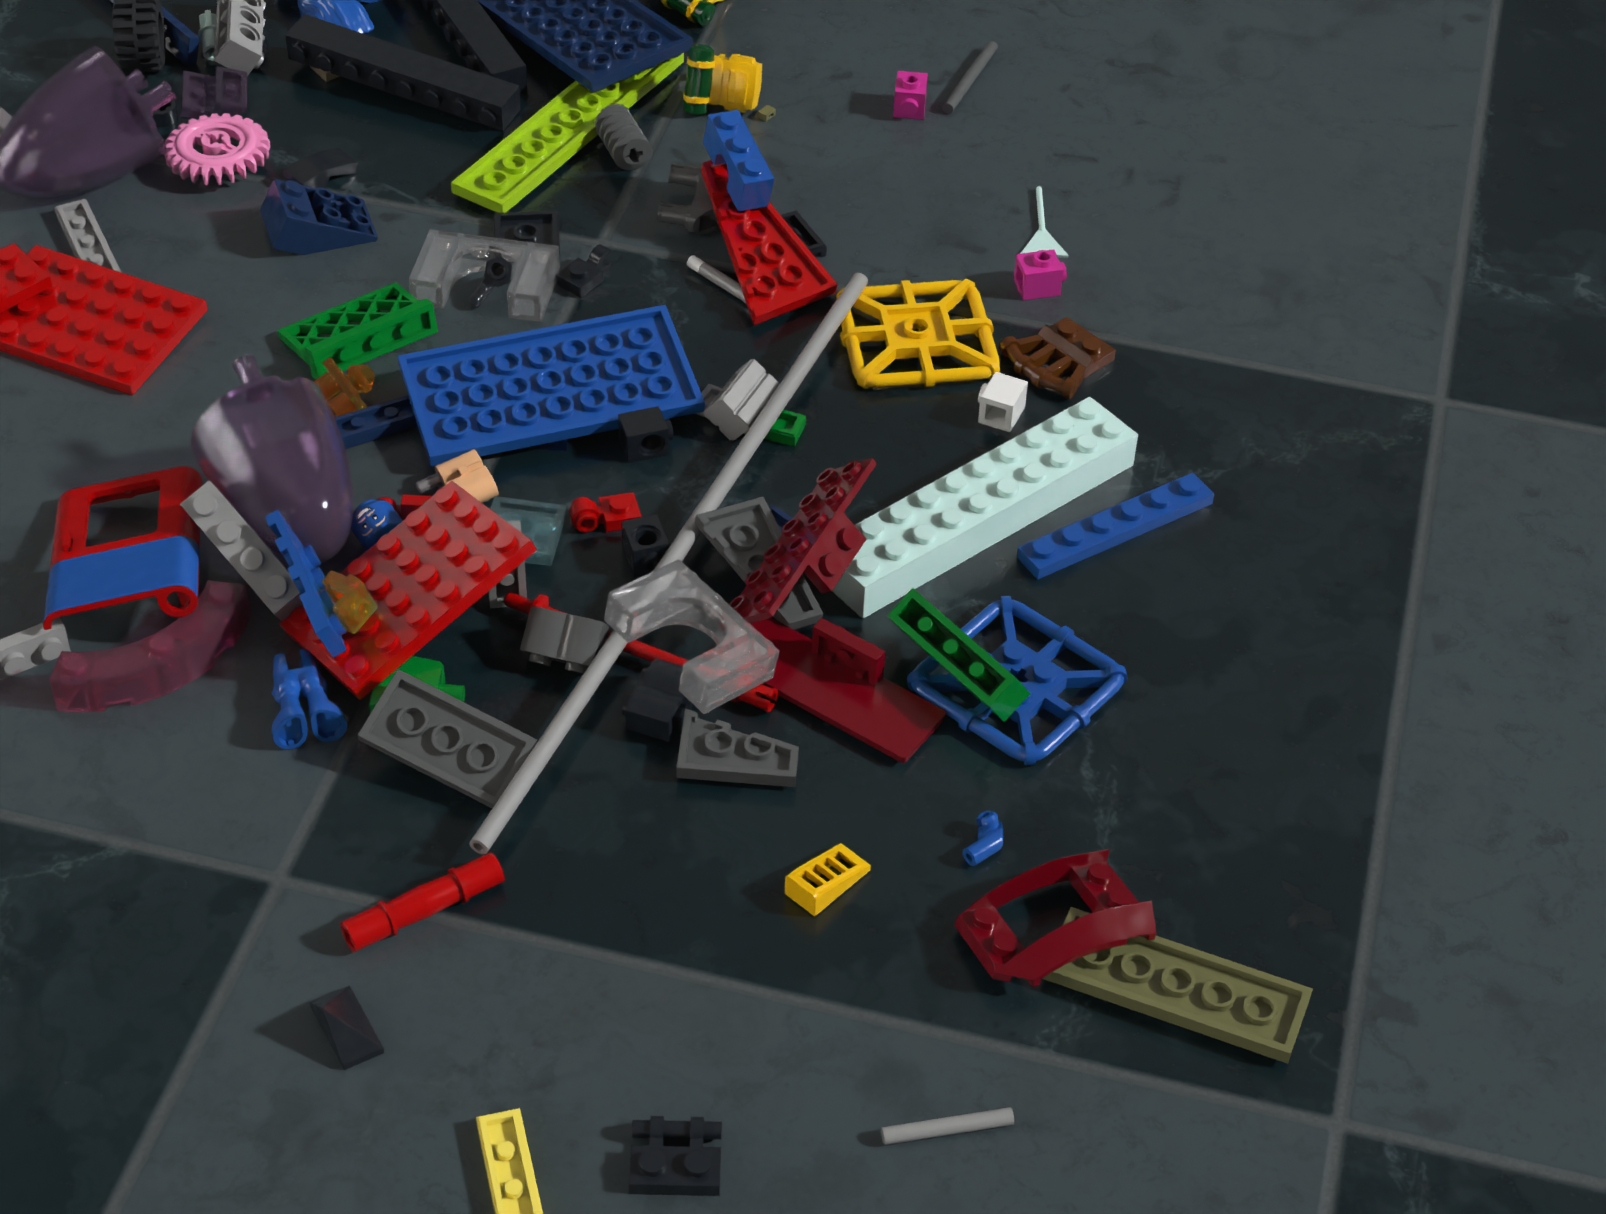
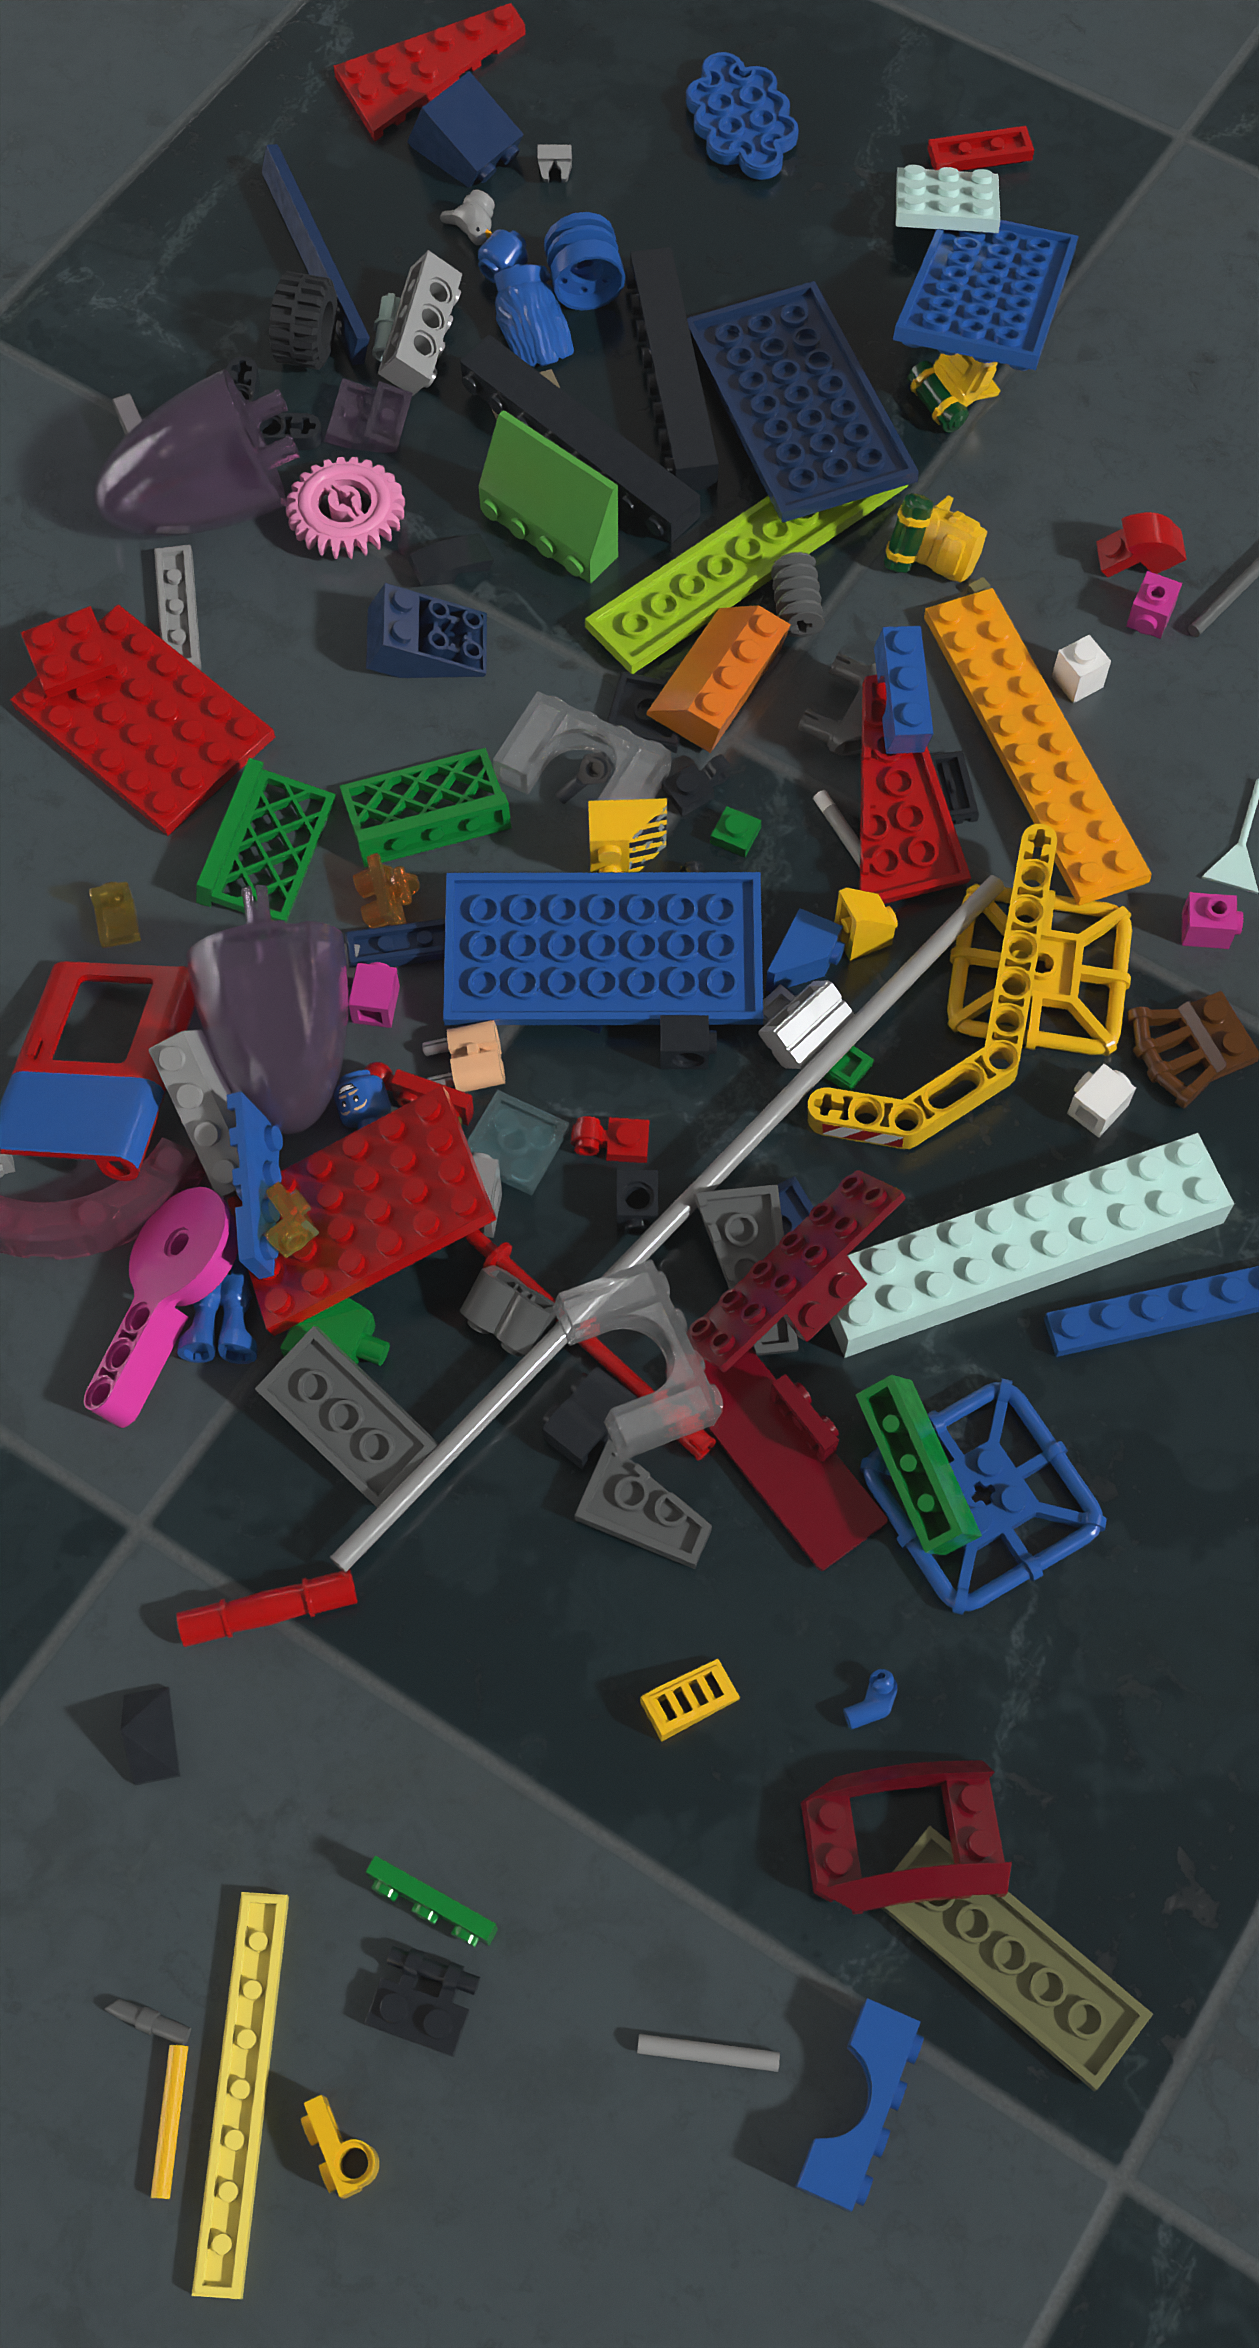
camera: 20 degrees right, 20 degrees up
none -> dark pink beam [84,1187,238,1428]
none -> clear yellow bracket [89,882,141,948]
none -> green fence [196,758,336,926]
none -> dark pink brick [348,962,400,1028]
none -> green plate [366,1855,498,1948]
none -> bright green slope [479,410,618,584]
none -> yellow slope [588,798,667,873]
none -> orange slope [646,605,791,753]
none -> green plate [710,806,761,858]
none -> blue slope [766,909,846,992]
none -> blue arch [795,1998,924,2213]
none -> yellow beam [808,824,1057,1149]
none -> yellow slope [834,888,898,961]
none -> light orange plate [924,588,1152,906]
none -> white brick [1052,635,1111,703]
none -> red brick [1096,512,1187,577]

